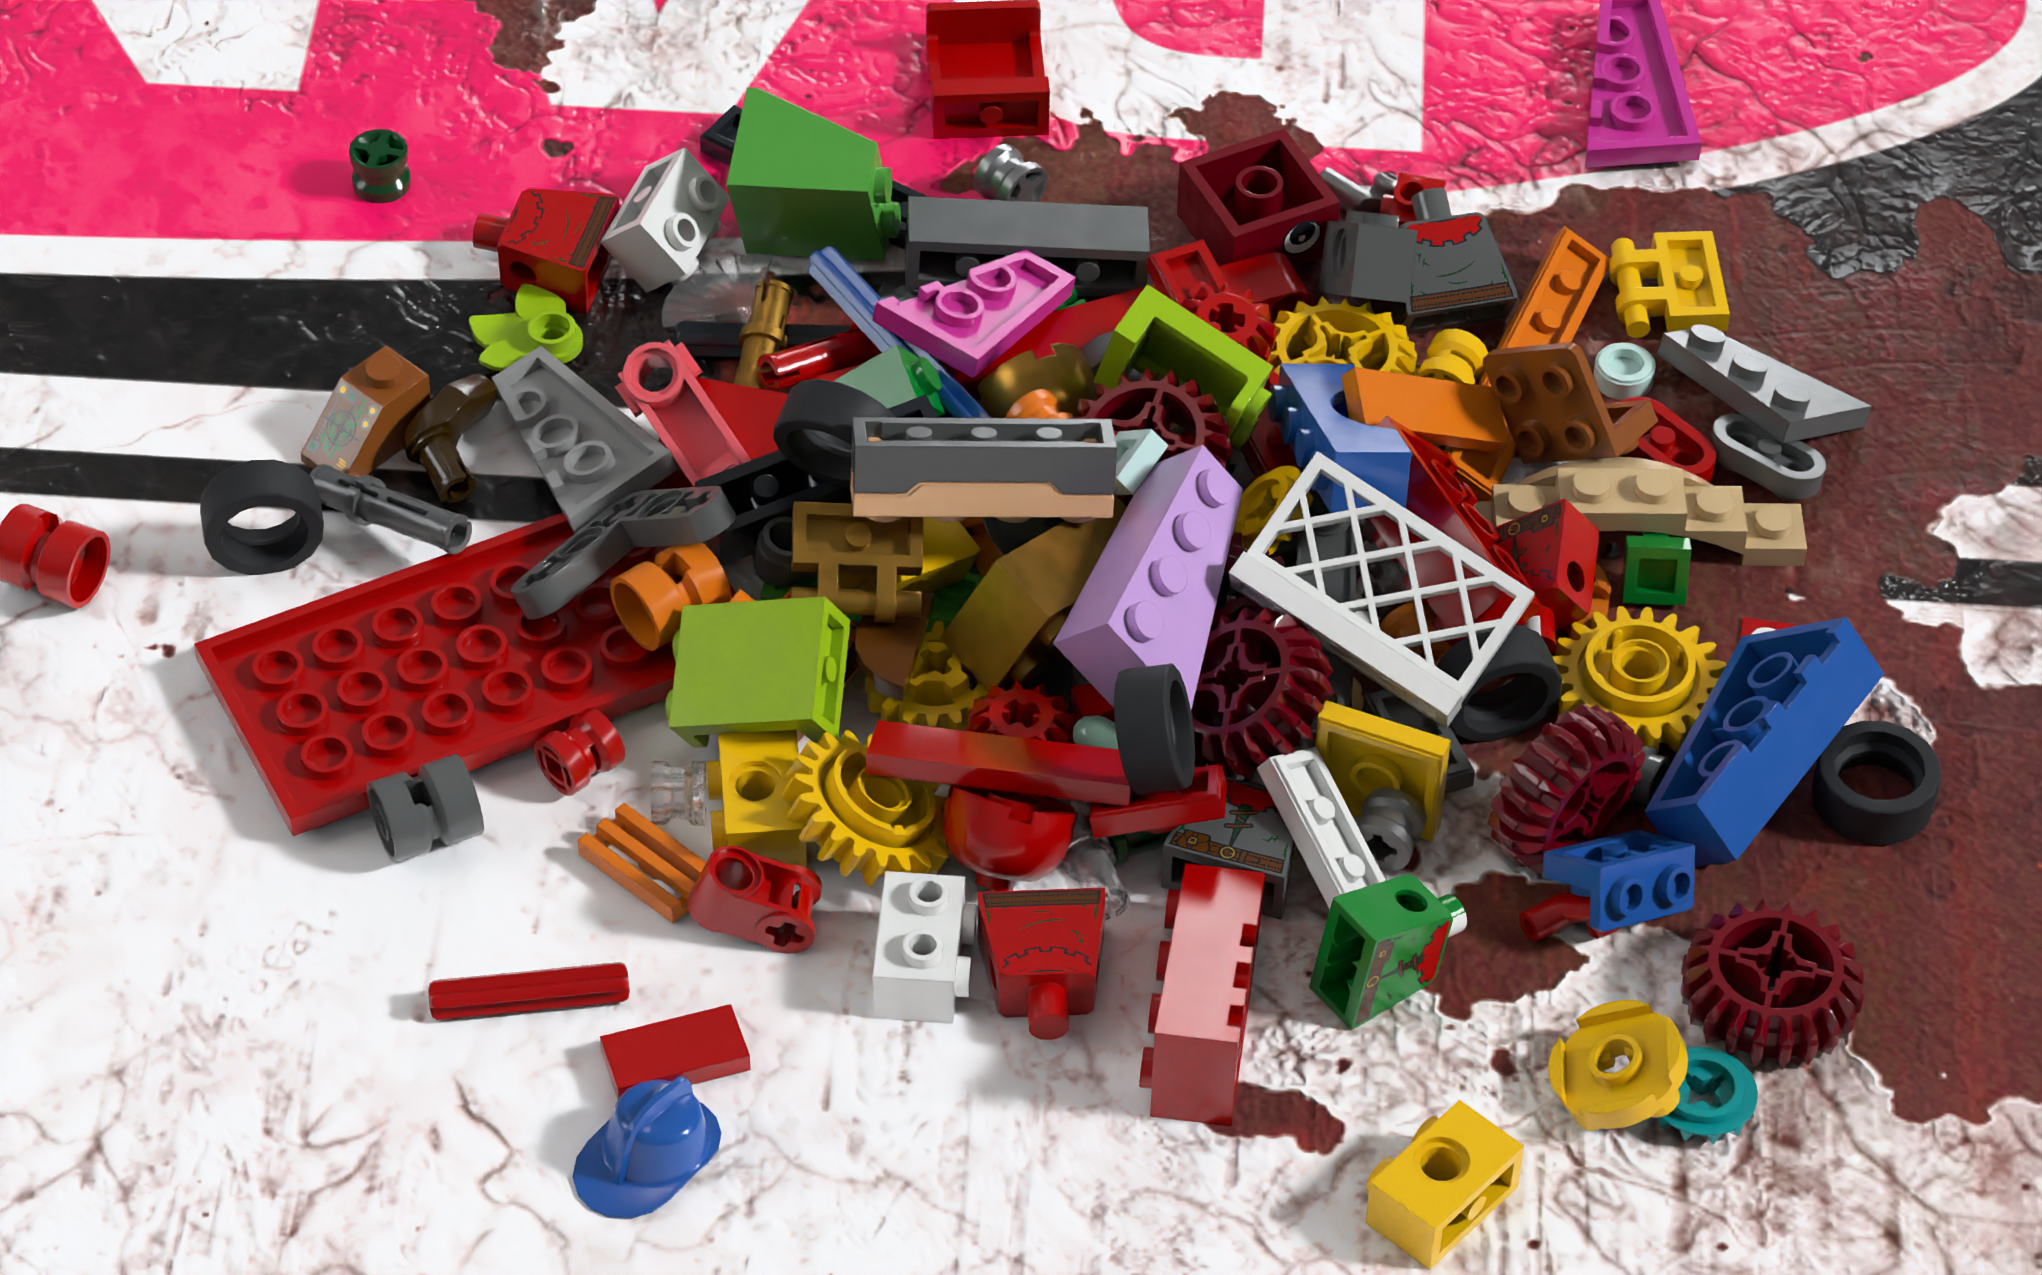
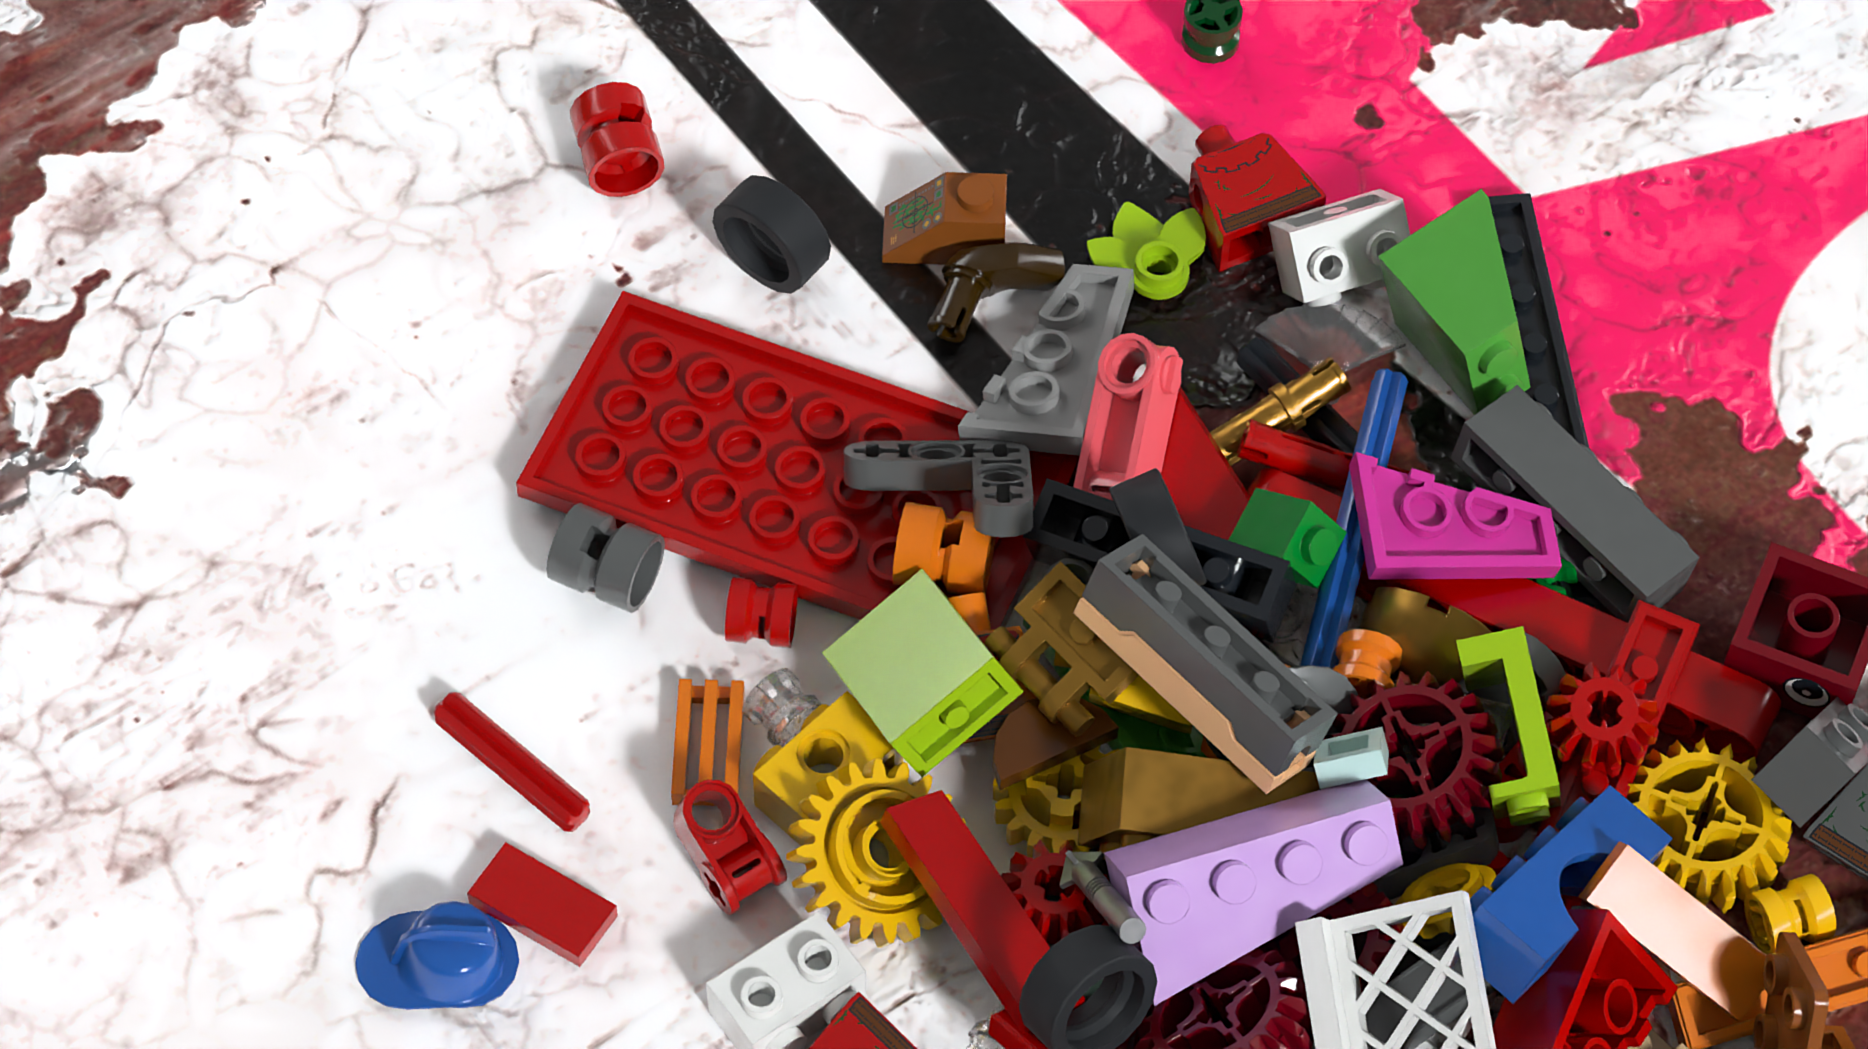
camera: 50 degrees right, 10 degrees up
dark grey pin [310,464,472,554] -> none
red panel [926,0,1050,139] -> none
red cylinder [943,785,1078,891] -> none
flat silver wheel [973,144,1048,202] -> none
none -> flat silver piece [1060,850,1146,944]

